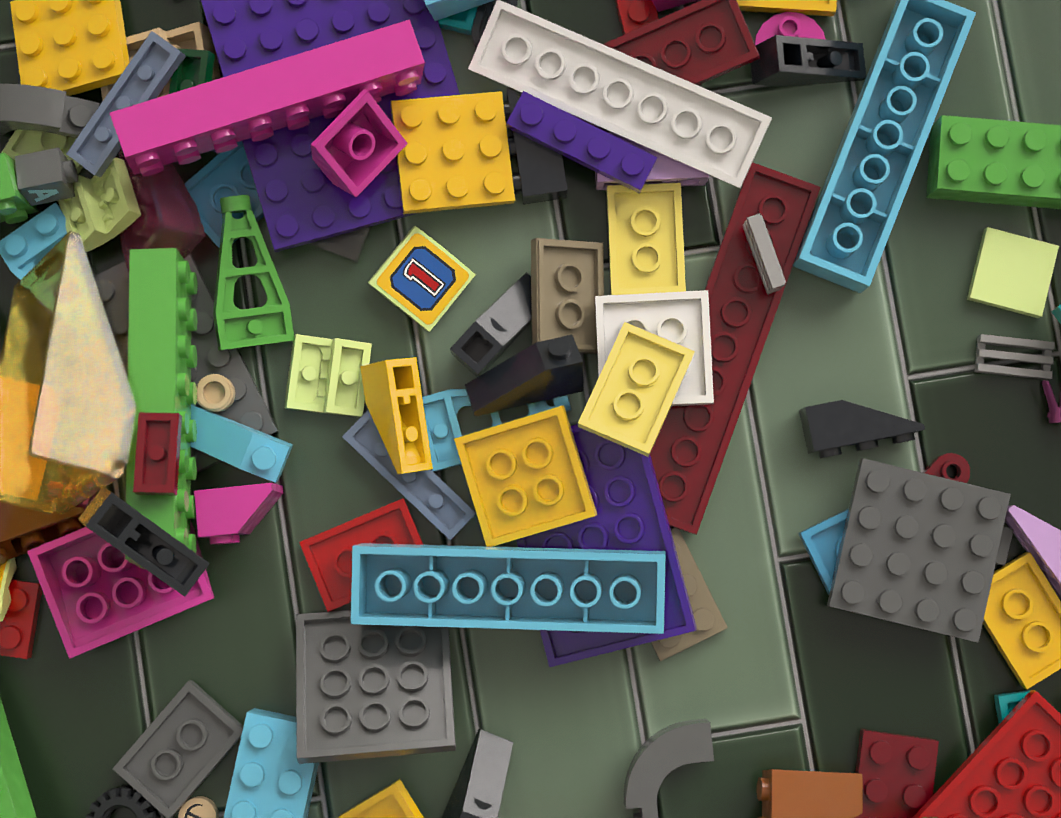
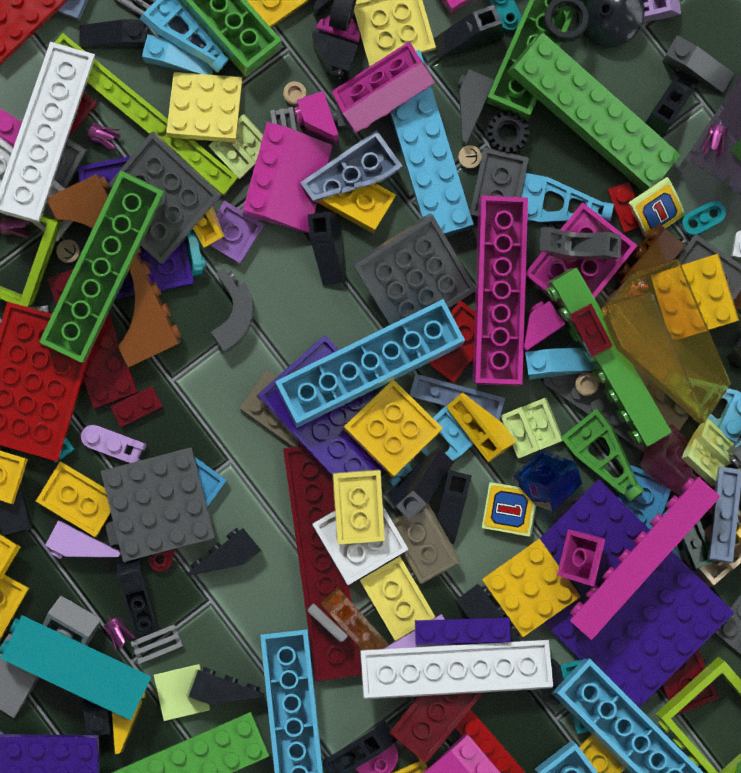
camera: 155 degrees right, 0 degrees up
black slope [78,486,210,597] -> none
none -> lavender plate [81,425,147,463]
none -> dark red plate [111,386,163,428]
none -> black slope [117,558,158,636]
none -> black slope [187,667,264,705]
none -> clear orange slope [320,588,388,650]
none -> dark pink brick [472,196,528,386]
none -> clear blue slope [512,449,583,512]
none -> medium azure plate [521,173,614,223]
none -> dark grey arch [540,227,621,260]

